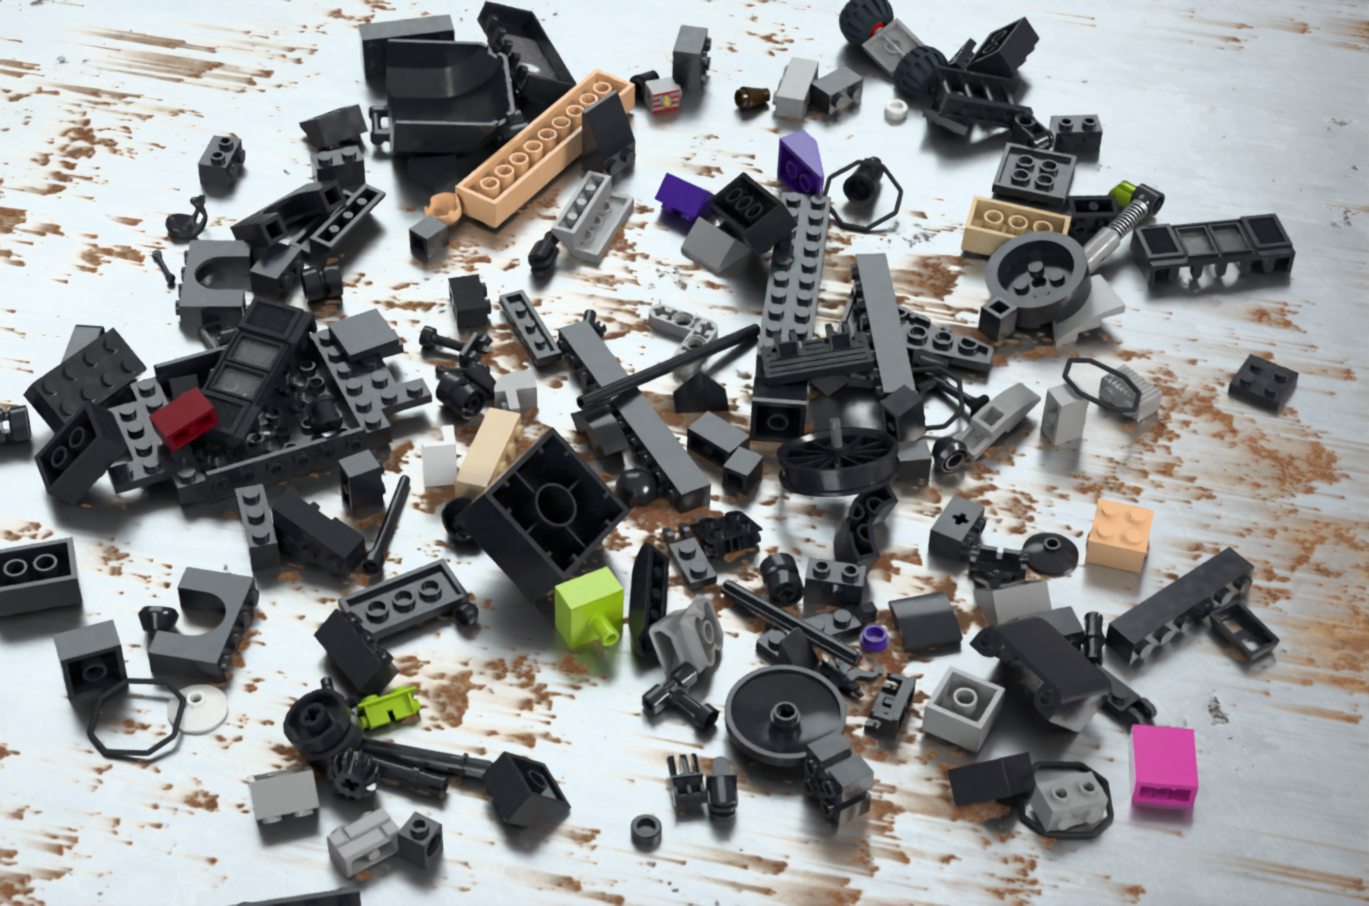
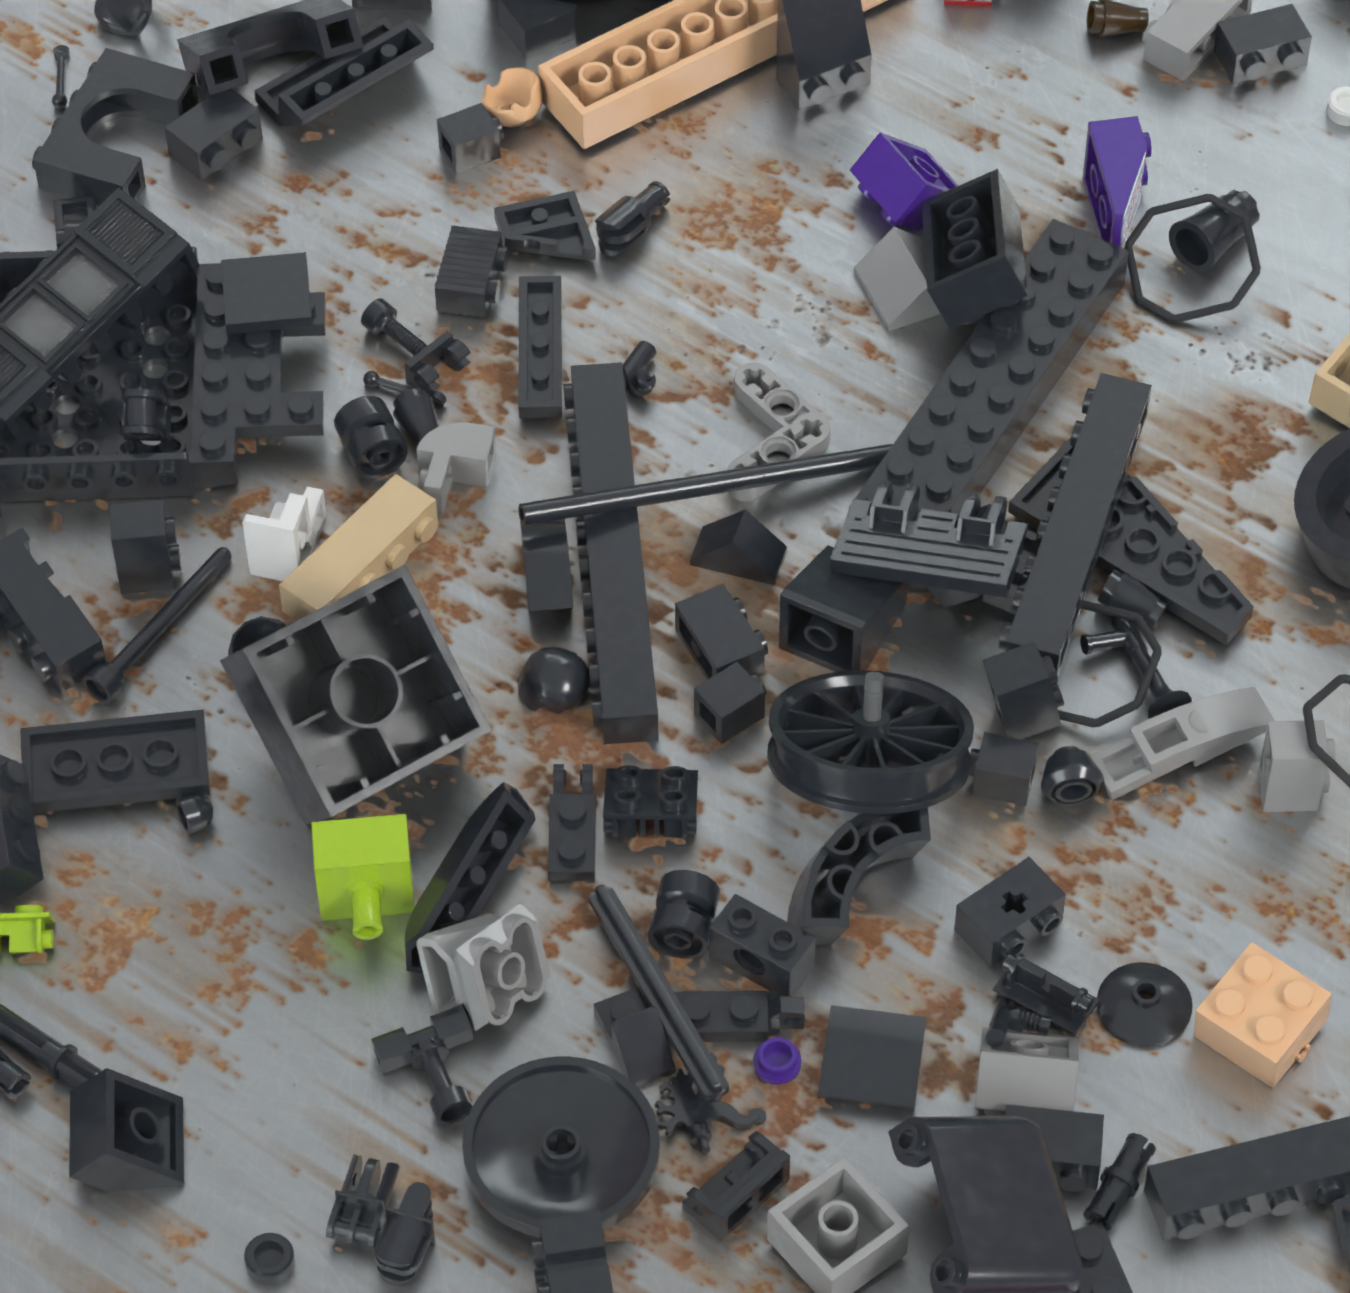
camera: 25 degrees right, 10 degrees up
black wheel [300,263,343,302] -> none
light grey slope [551,171,634,263] -> none
black brick [978,296,1018,343] -> none
none -> black wing [494,191,596,261]

